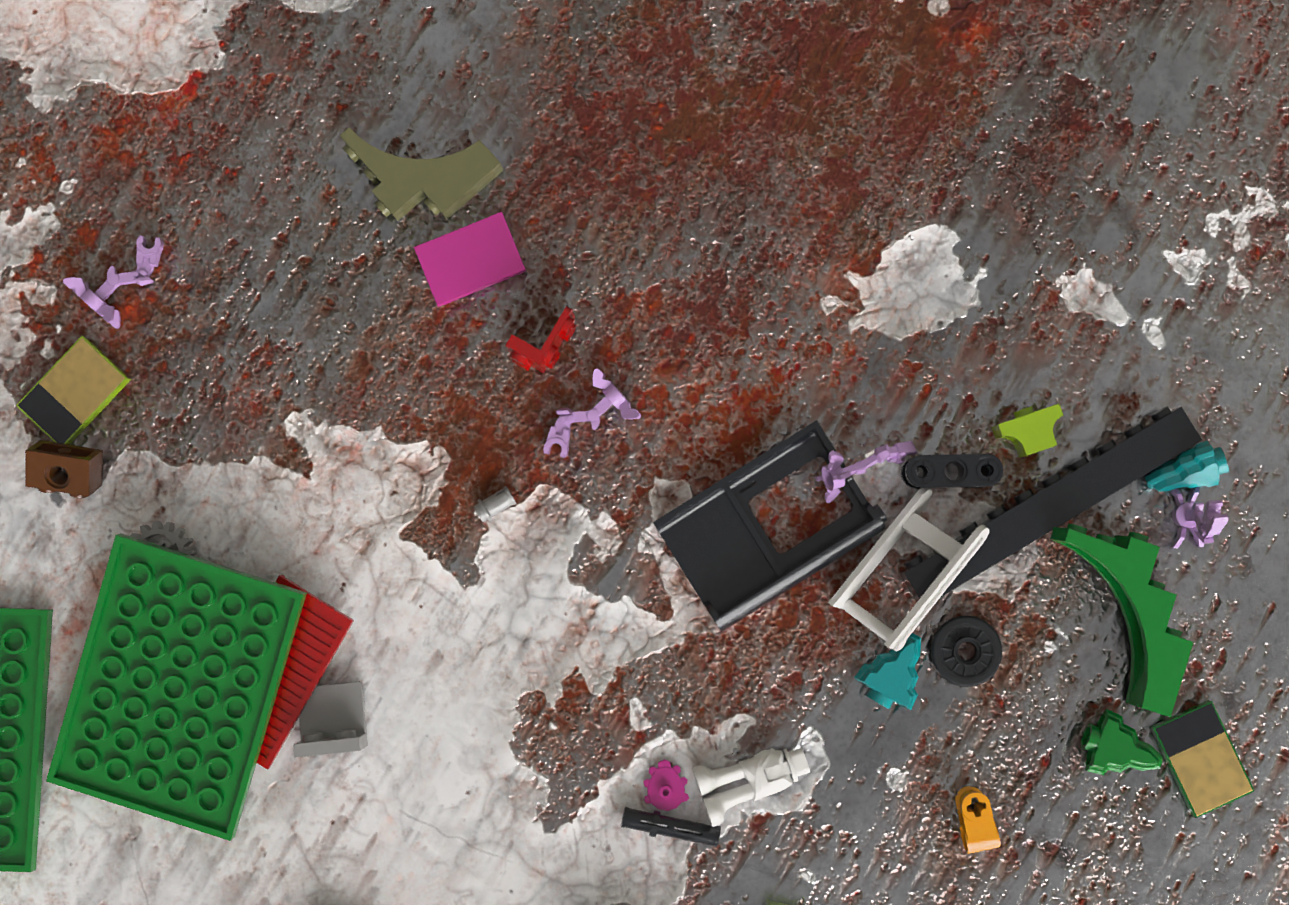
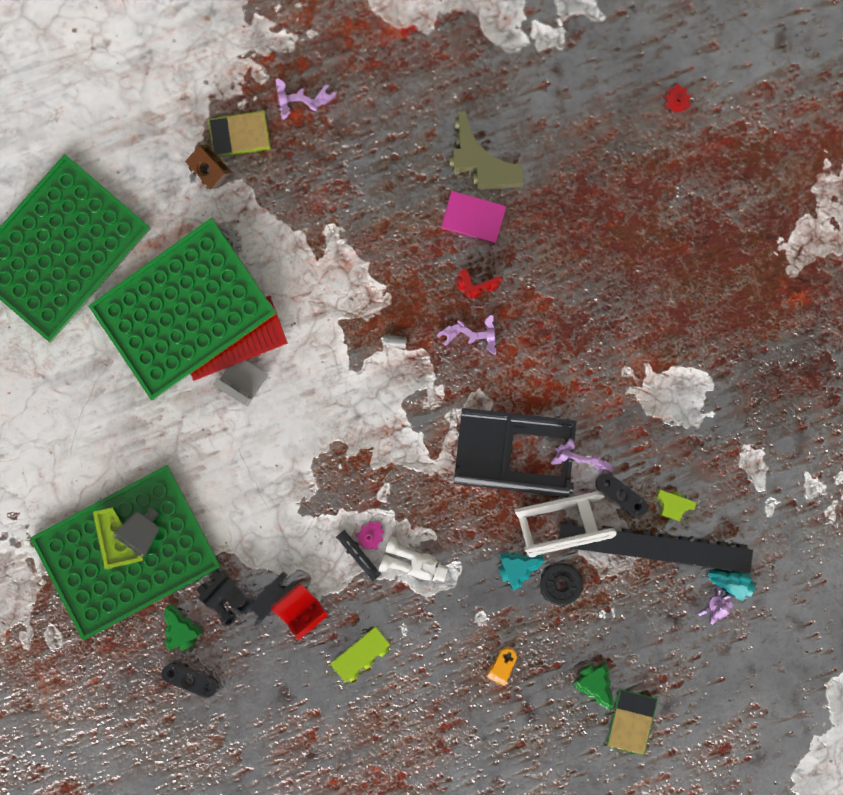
camera: 30 degrees right, 0 degrees up
green arch [1050,523,1194,718] -> none

